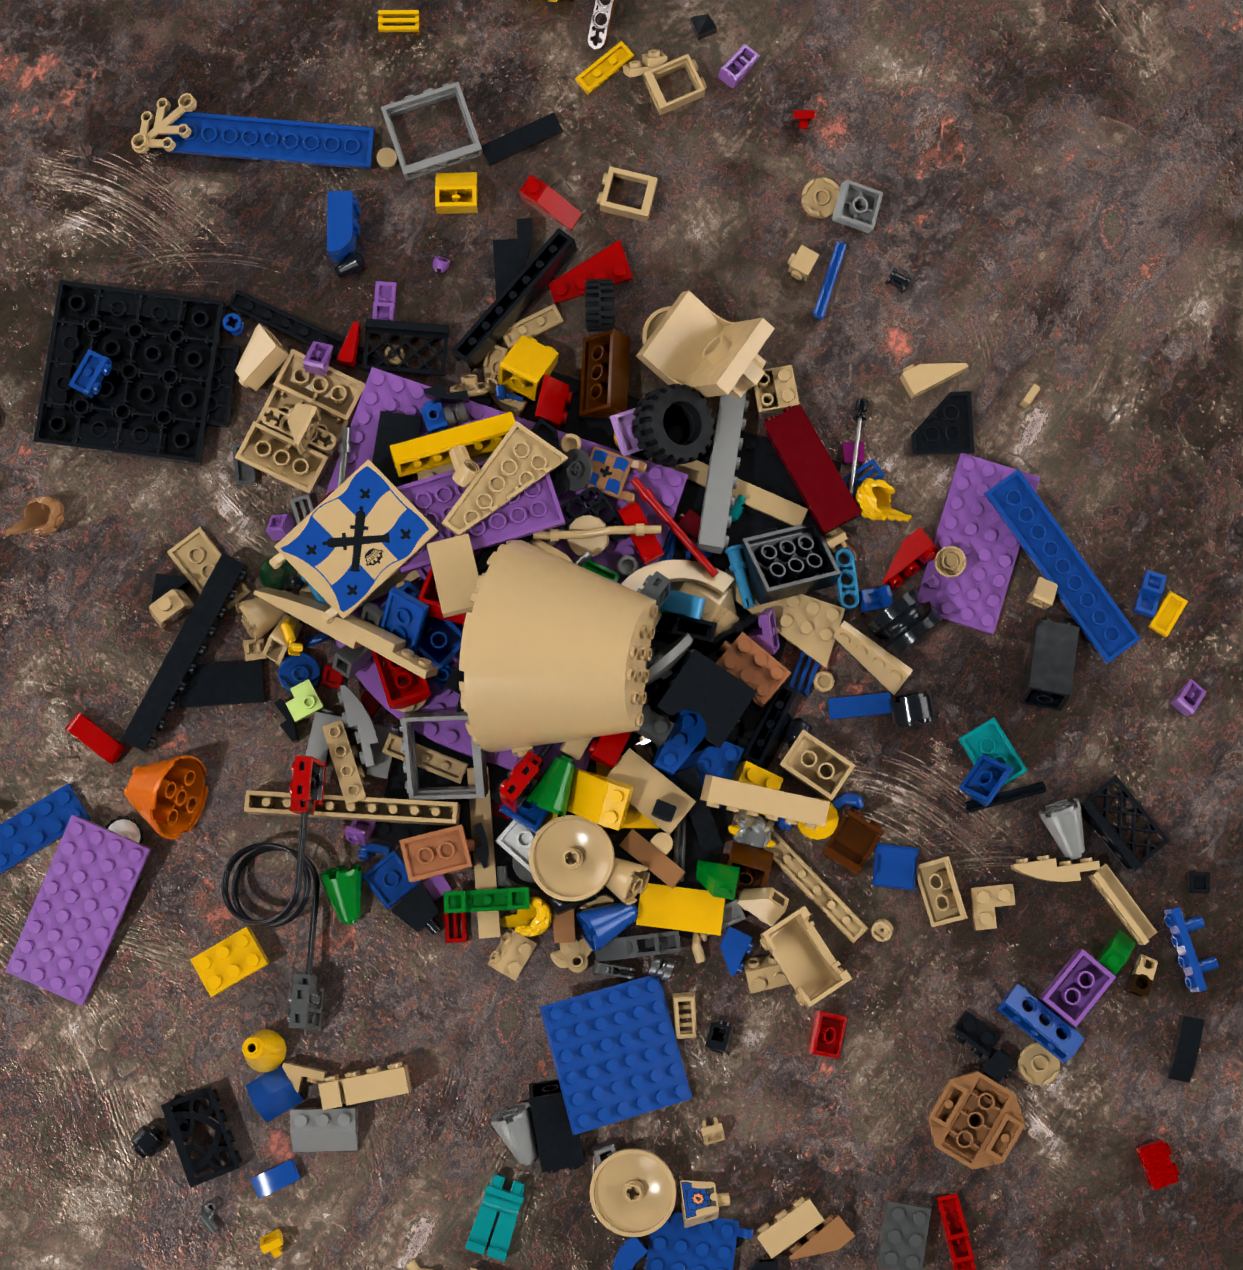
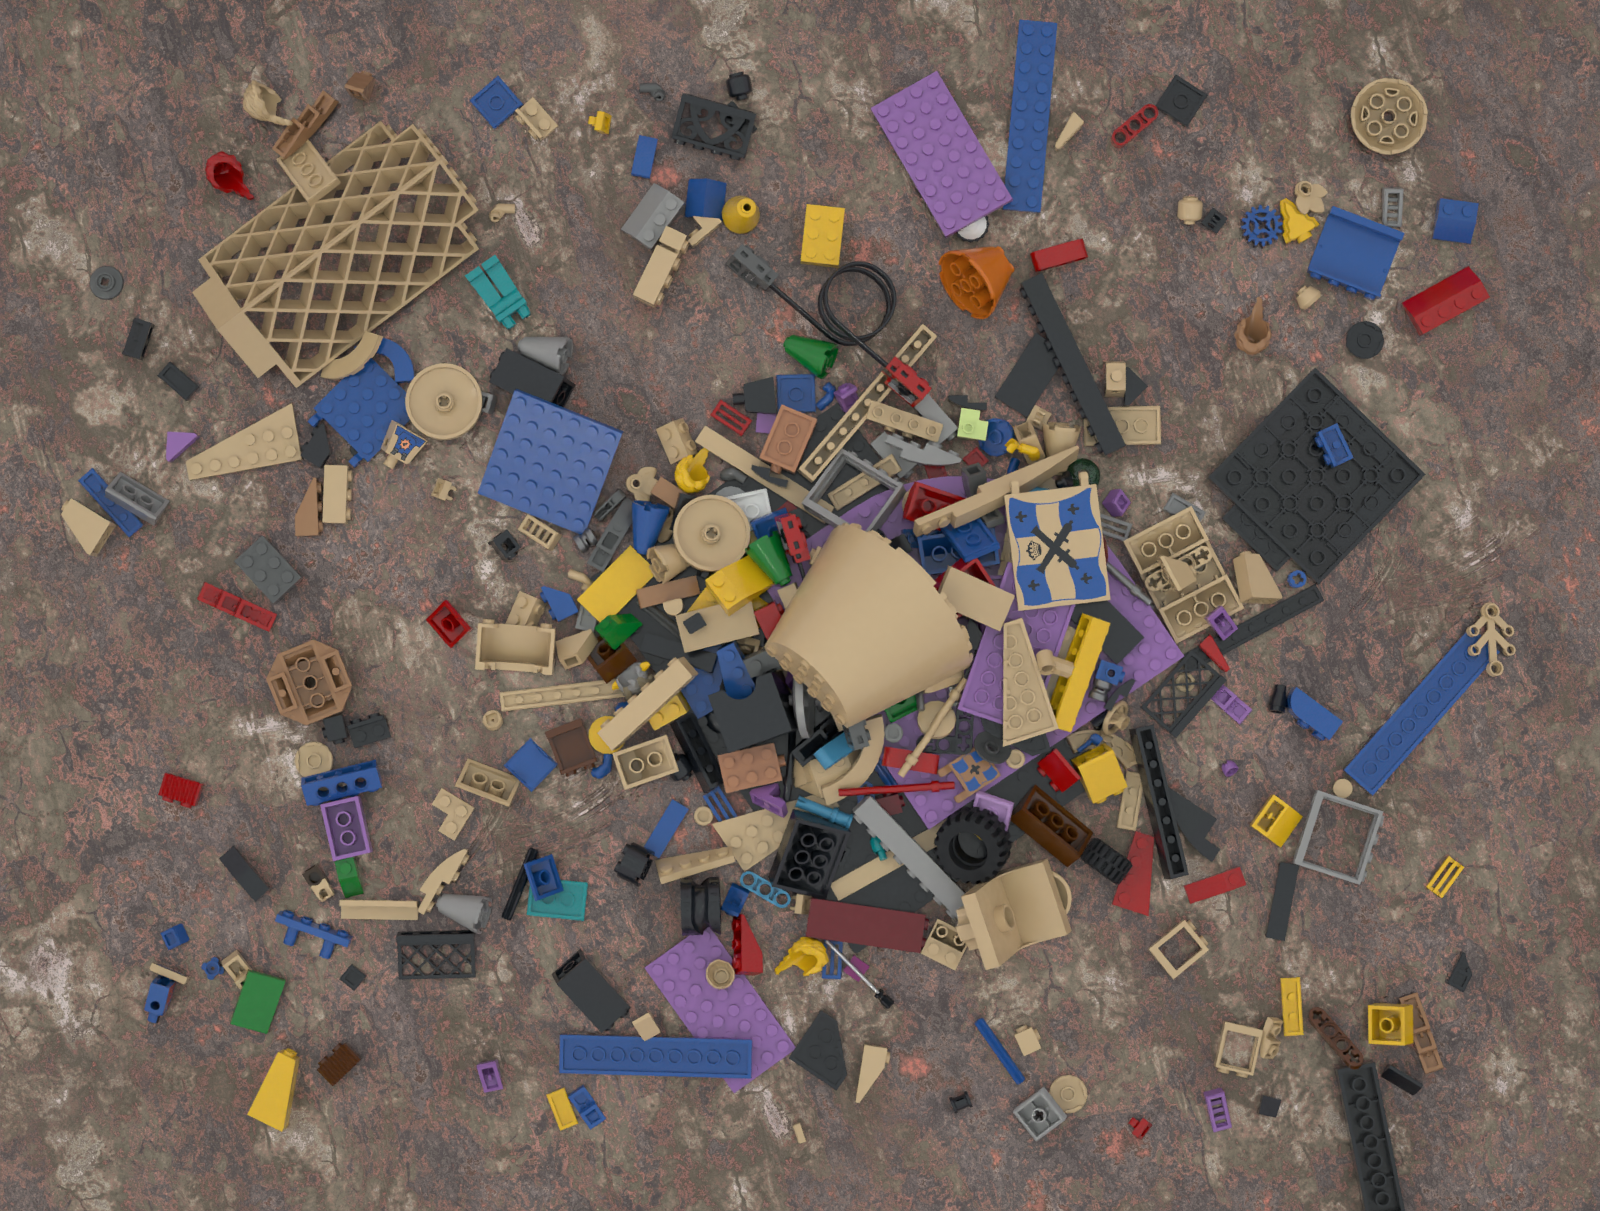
camera: 135 degrees right, 5 degrees up
green slope [444,887,530,913] -> none

